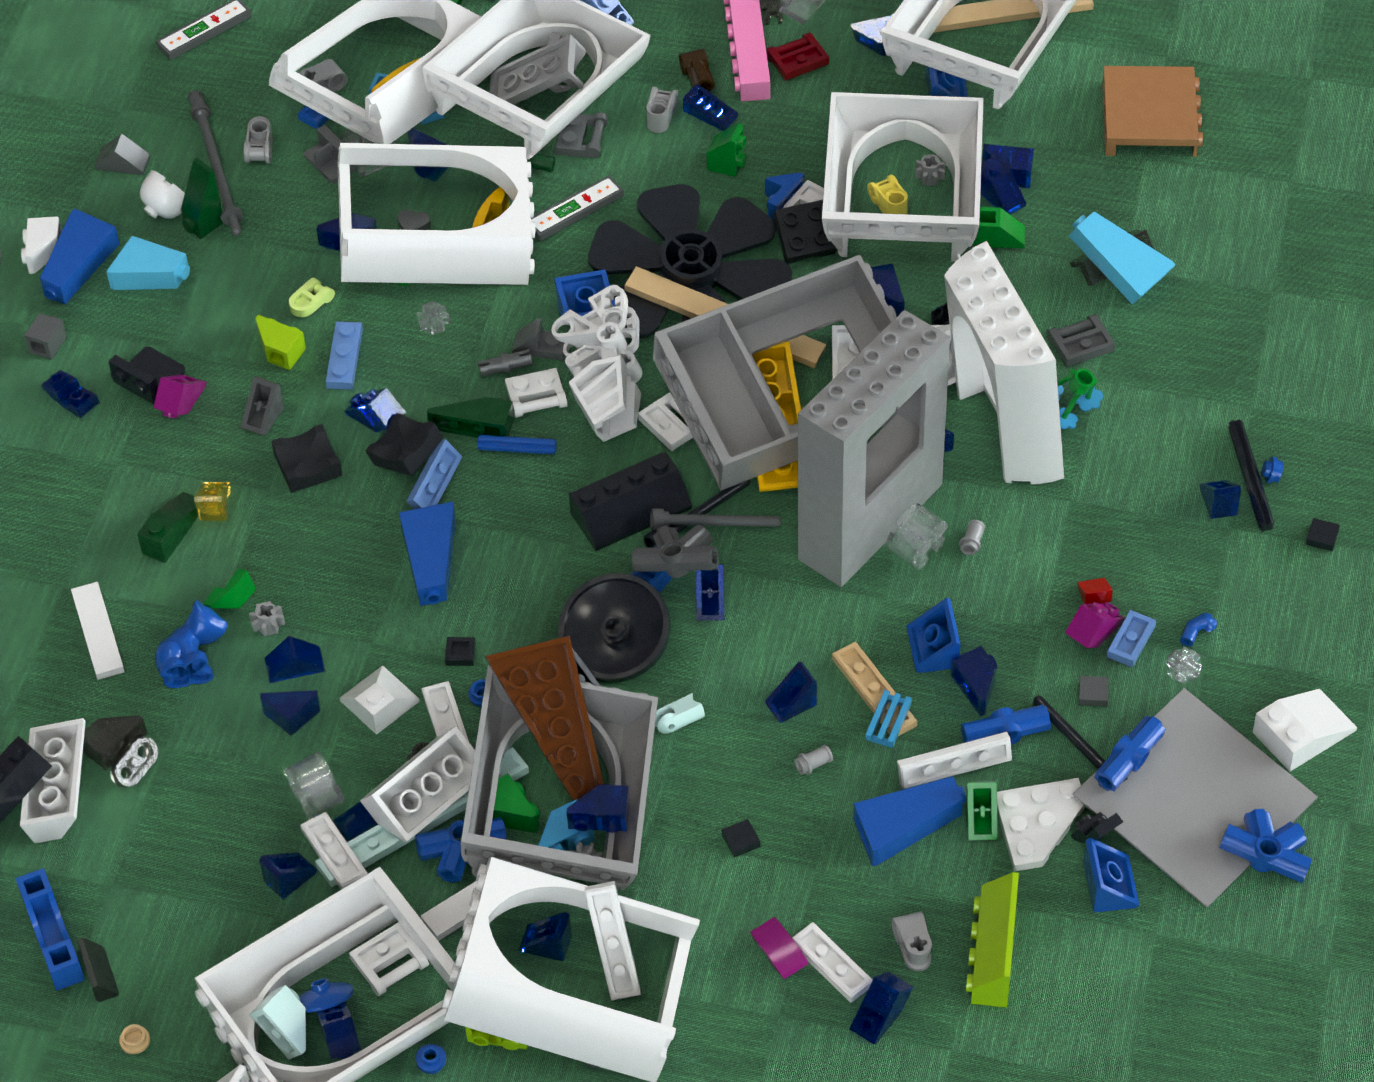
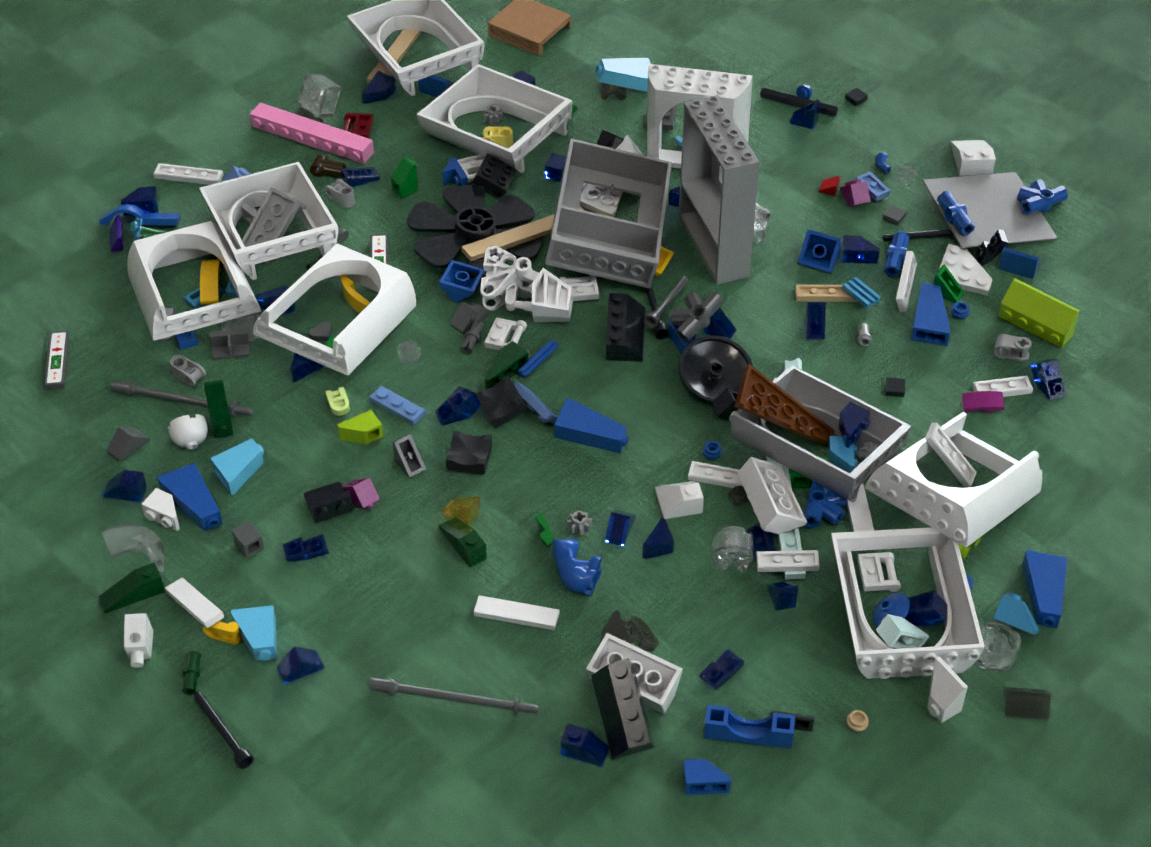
camera: 60 degrees left, 5 degrees down
black tile [445,637,476,666] -> none
none -> clear blue slope [103,470,147,502]
none -> clear blue slope [699,649,744,690]
none -> blue plate [951,302,970,318]

